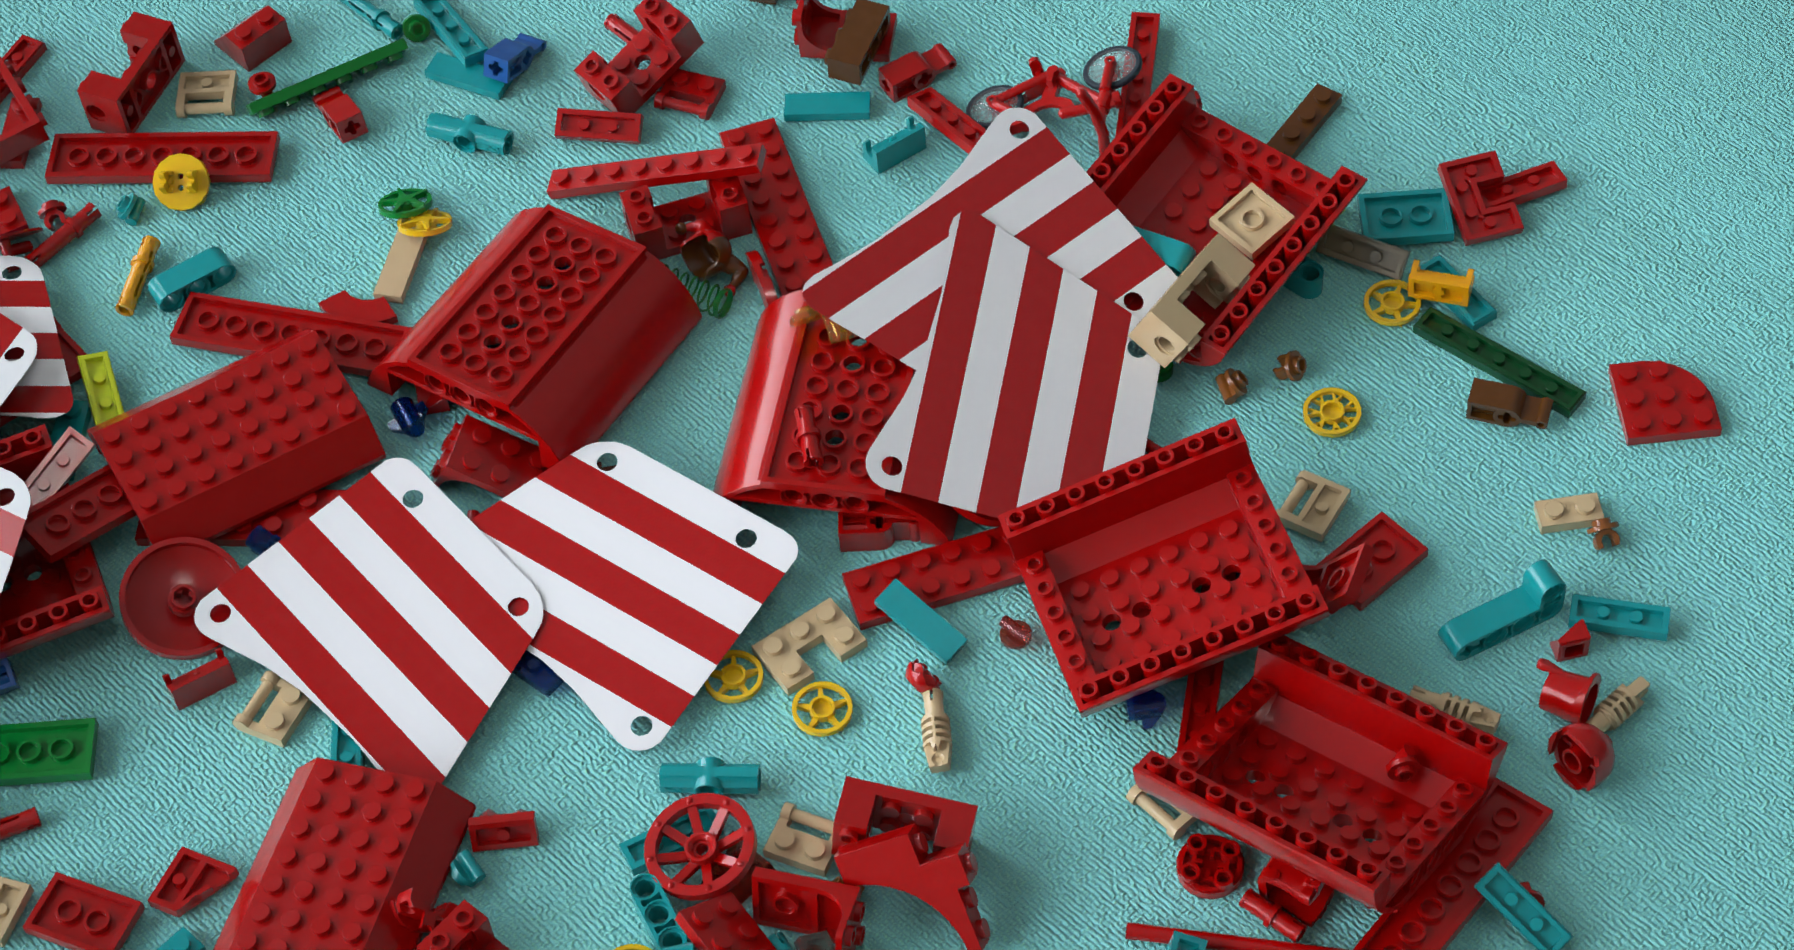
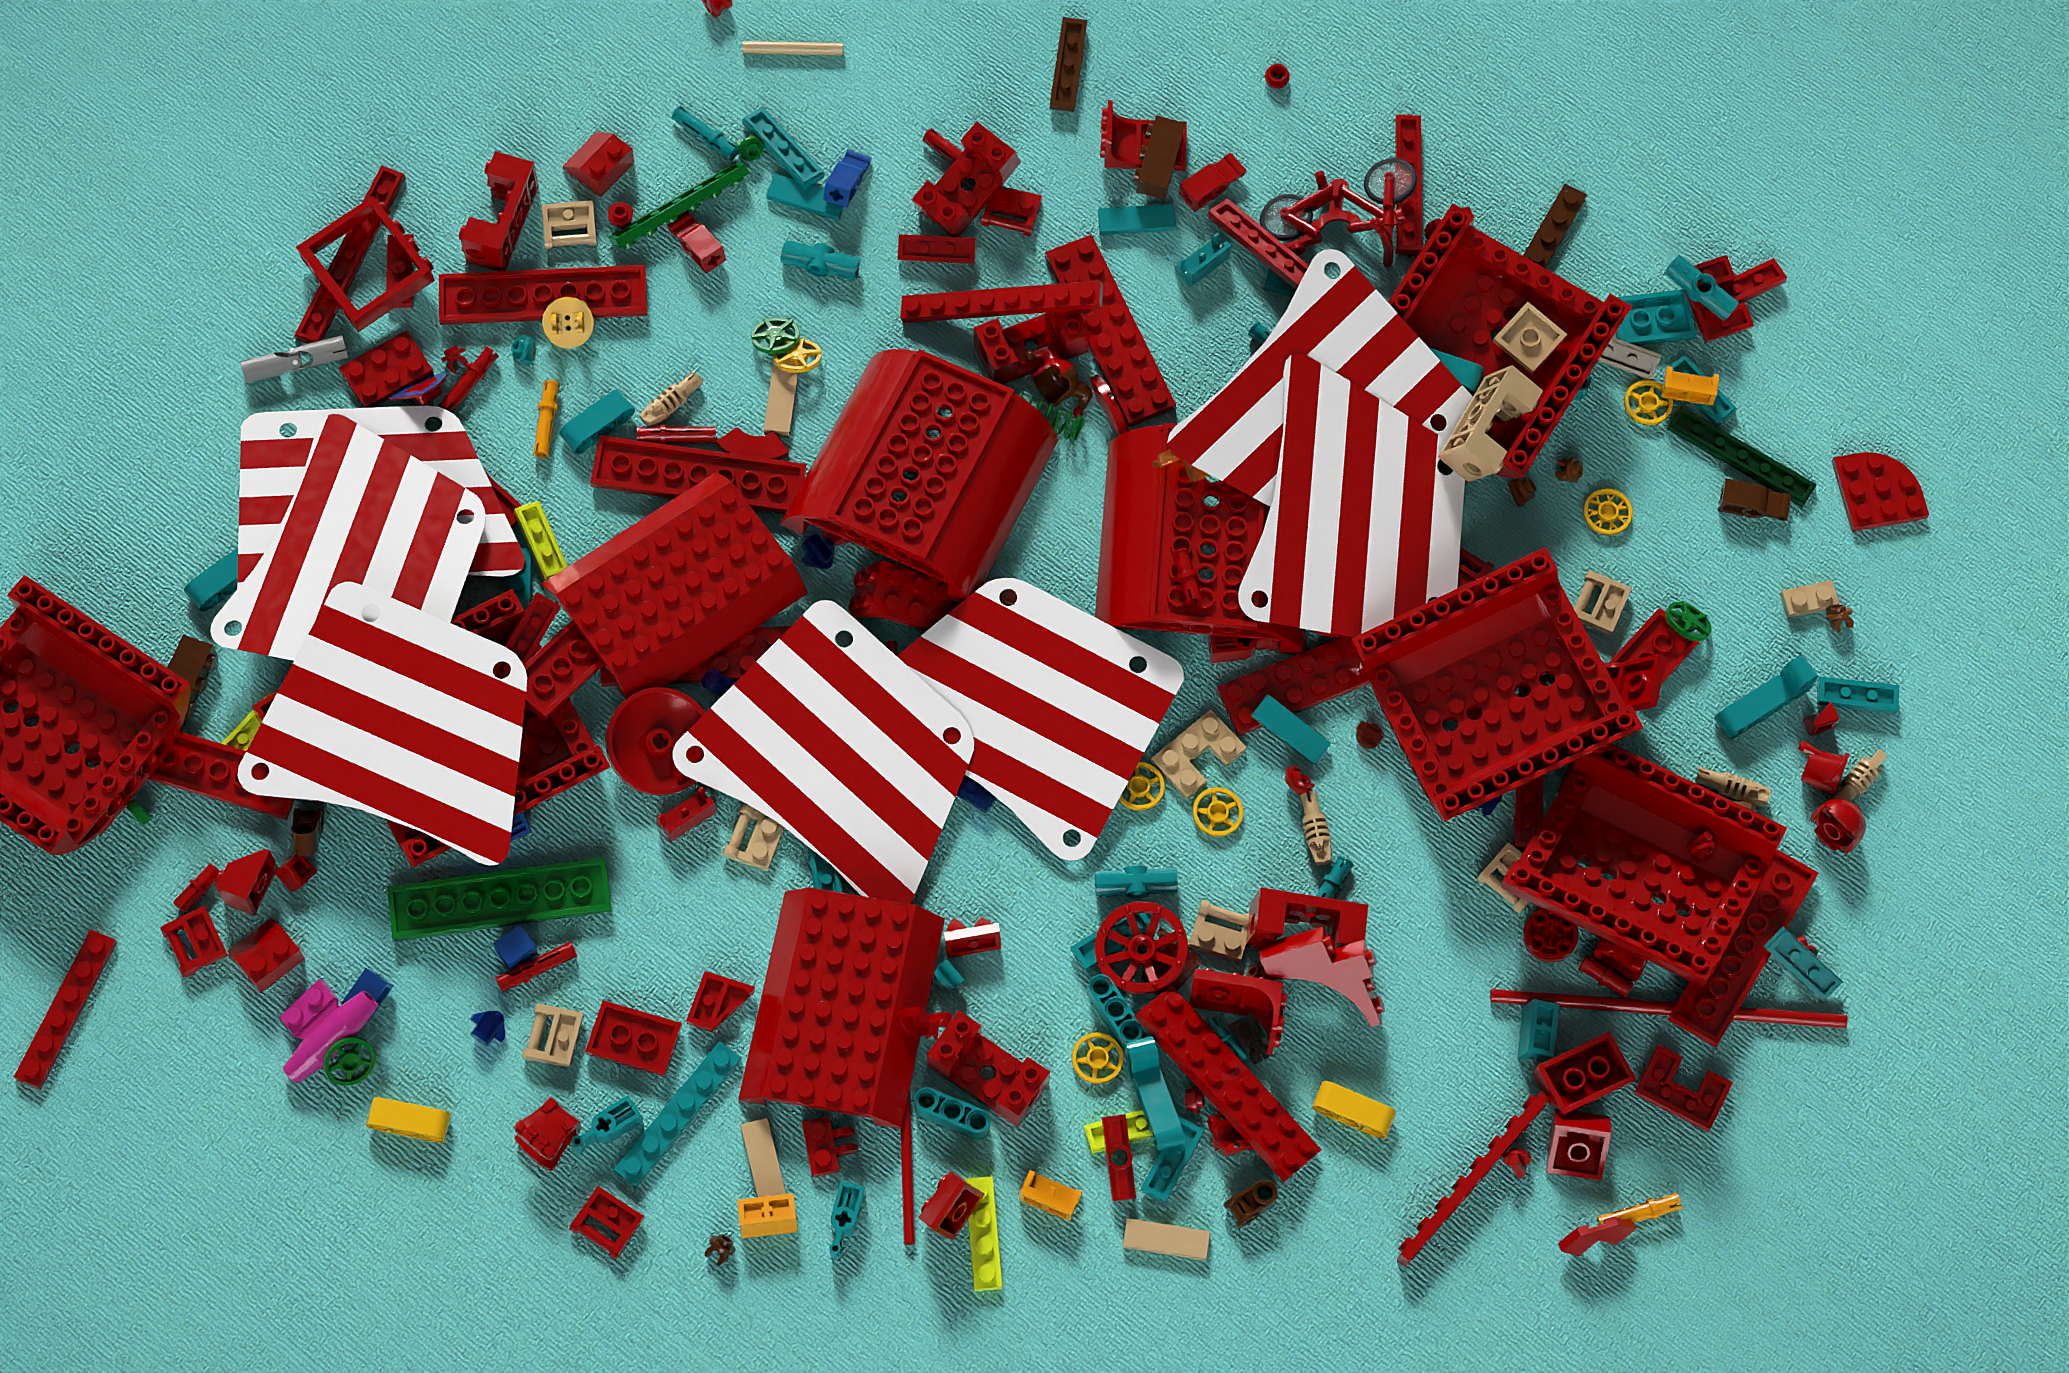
camera: 15 degrees left, 15 degrees up
none -> red pin [637,424,716,444]
none -> tan hinge [639,371,703,427]
none -> teal pin [1316,856,1354,899]
none -> teal piece [1664,254,1739,321]
none -> green wheel [1665,601,1712,641]

